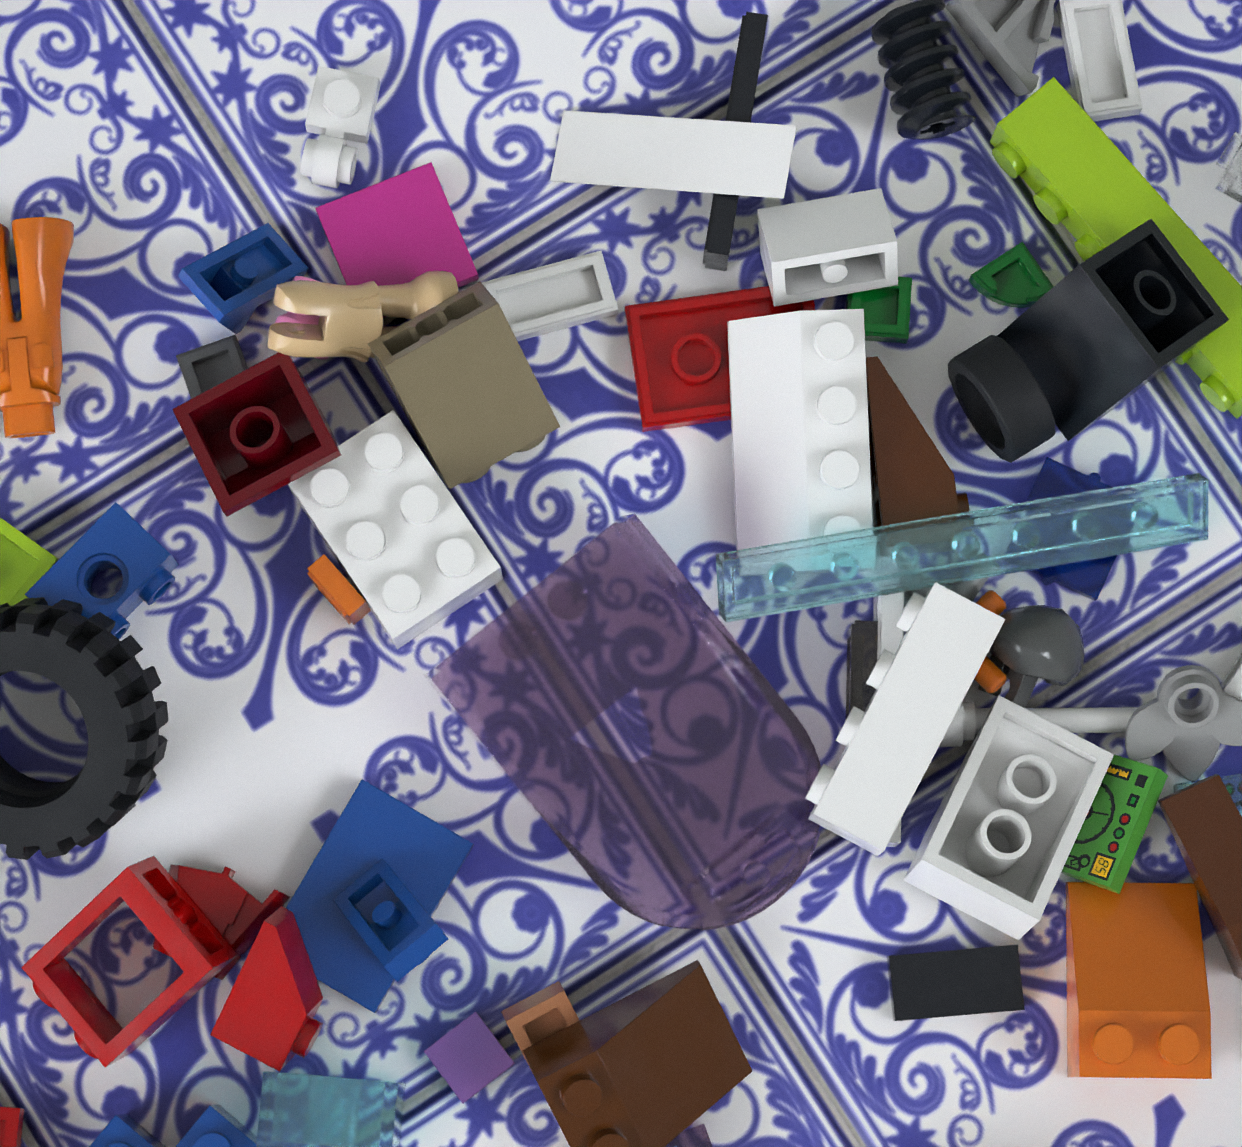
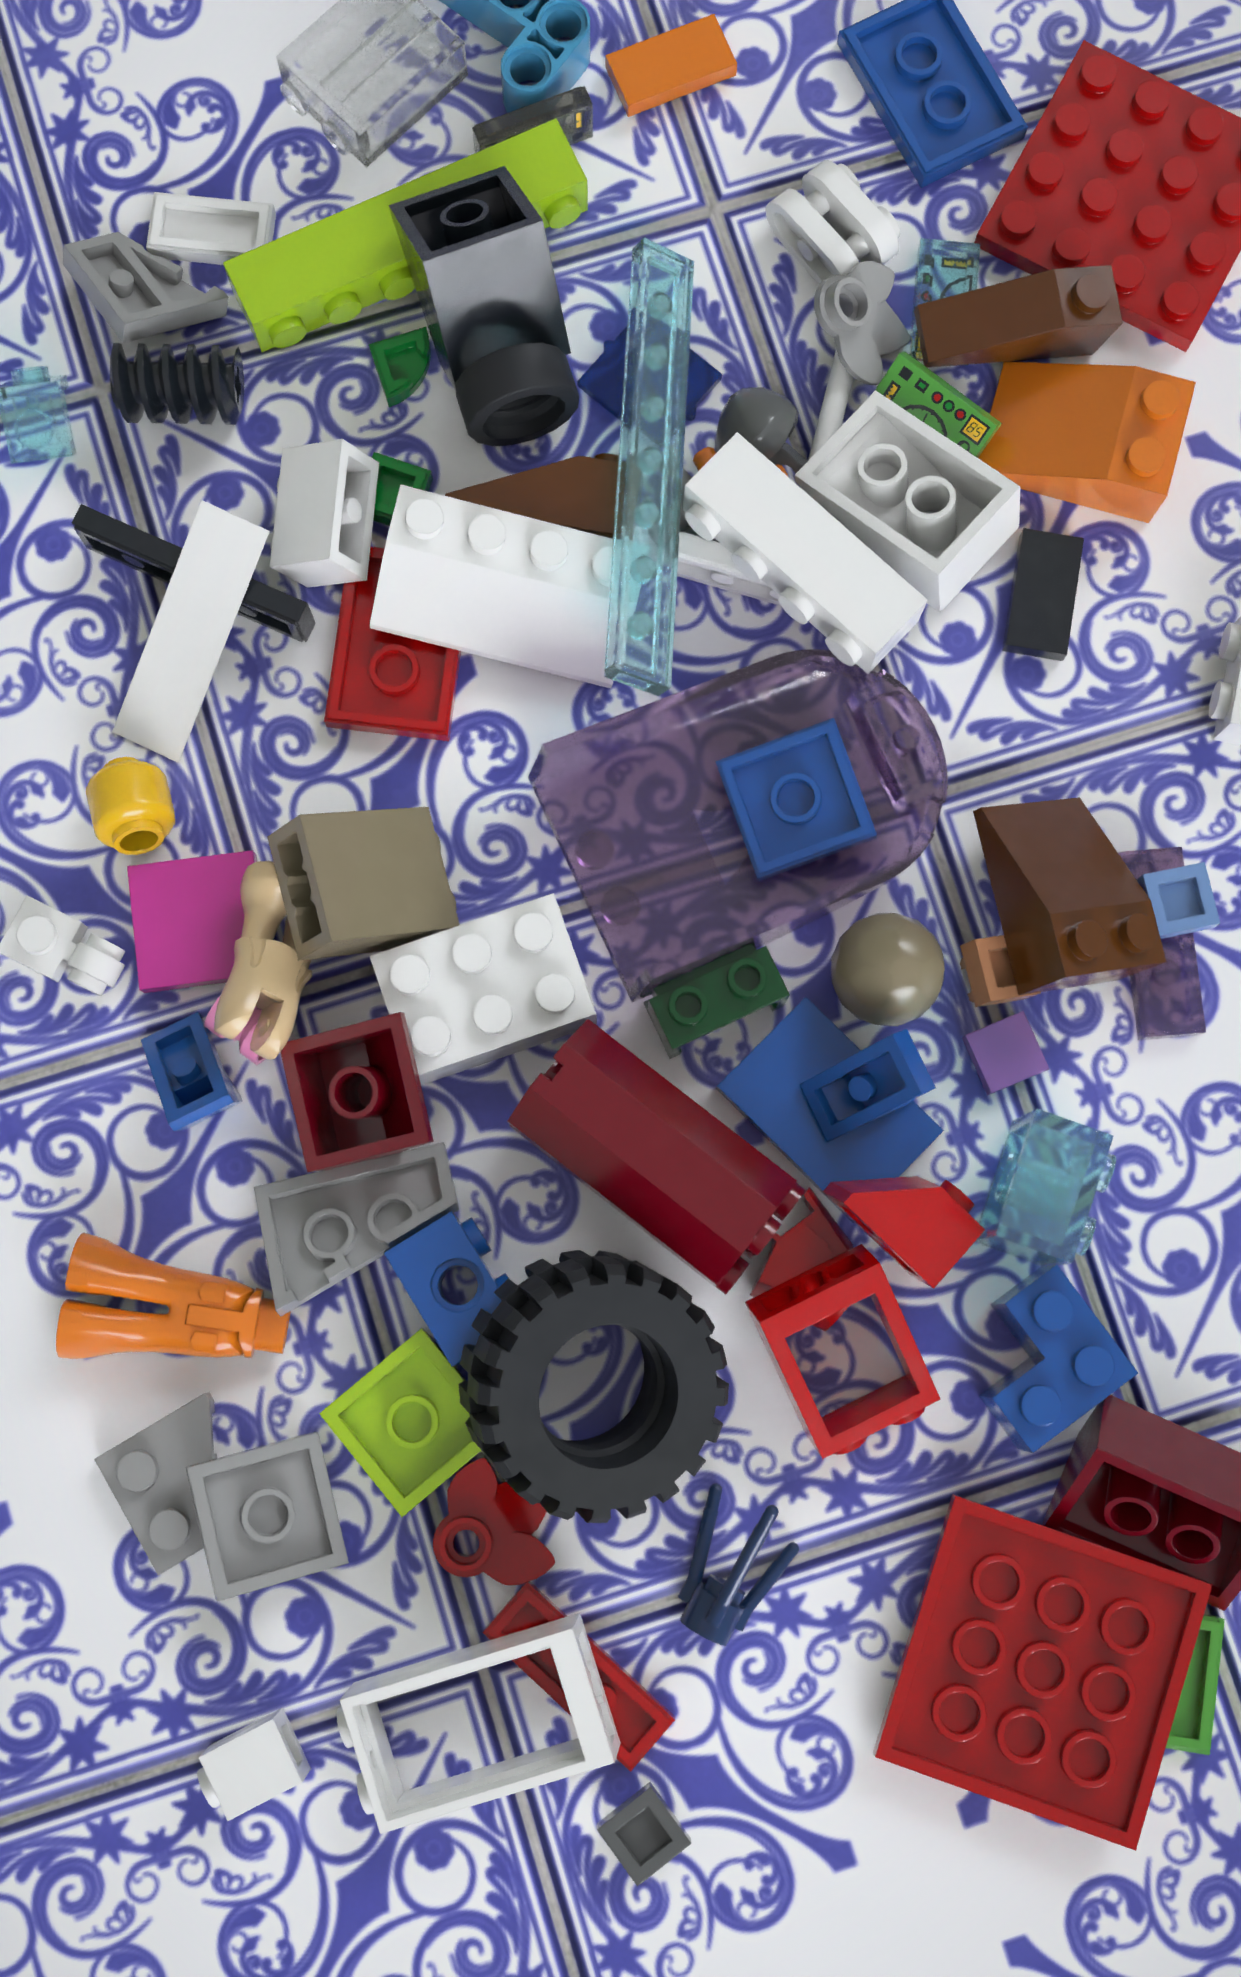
camera: 75 degrees left, 0 degrees up
dark grey tile [176,335,248,399] -> none
orange tile [307,554,371,625] -> none
white tile [481,251,618,341] -> none
clear smoke tile [845,620,878,748] -> none
none -> yellow head [86,757,176,855]
none -> light grey wing [254,1142,459,1317]
none -> dark red brick [507,1019,806,1295]
none -> dark green window [643,943,790,1059]
none -> blue tile [715,718,877,881]
none -> dark tan piece [831,913,945,1026]

